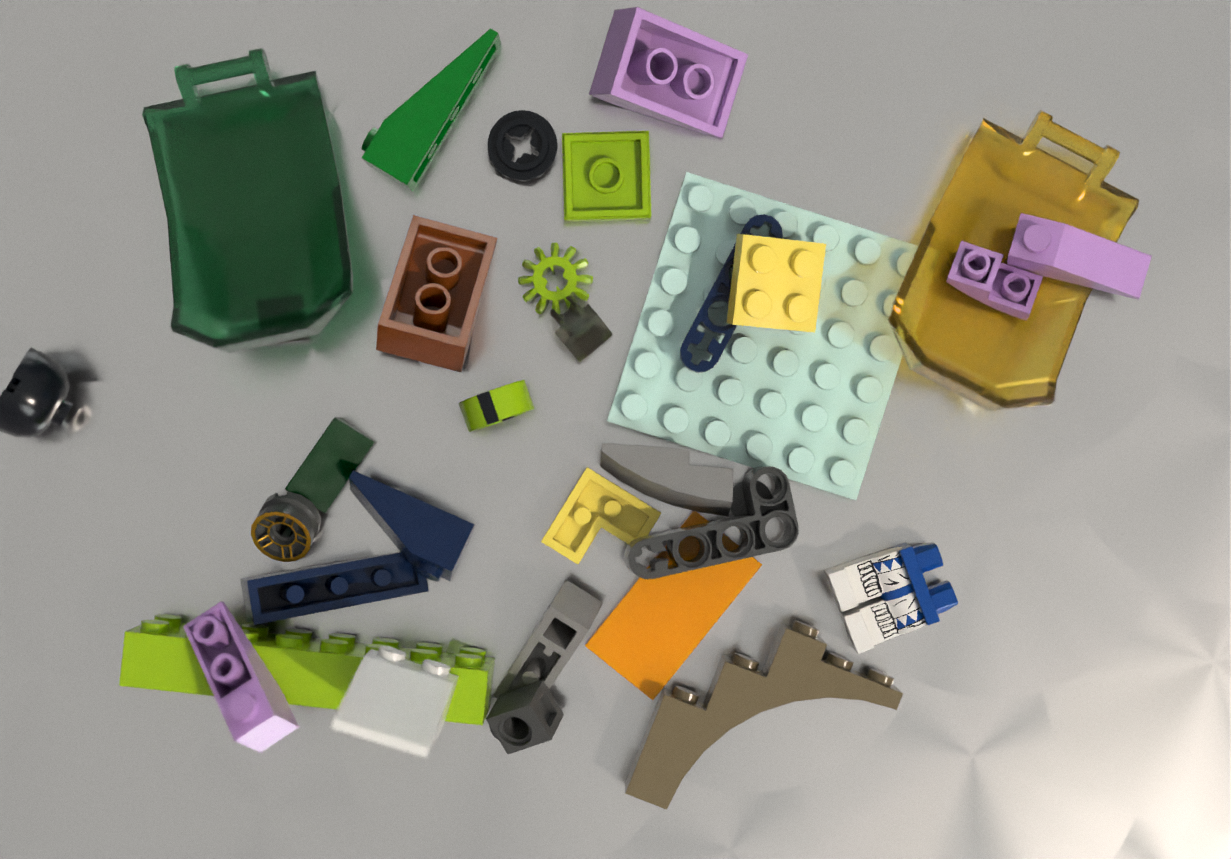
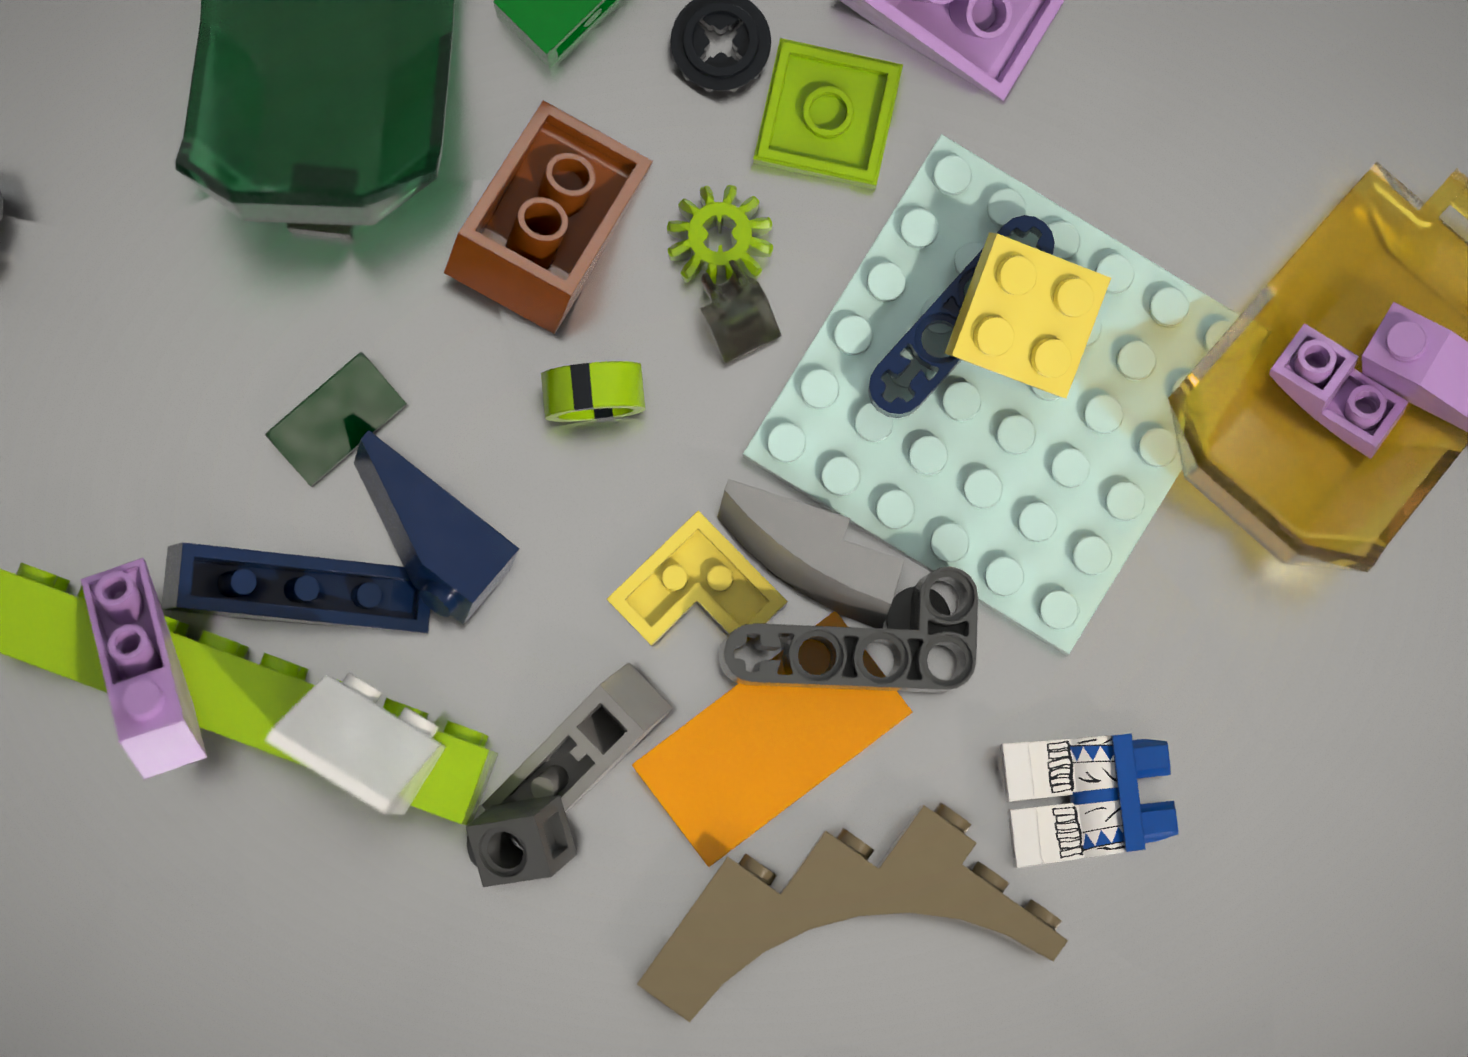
camera: 15 degrees right, 5 degrees down
dark grey wheel [251,492,321,562] -> none

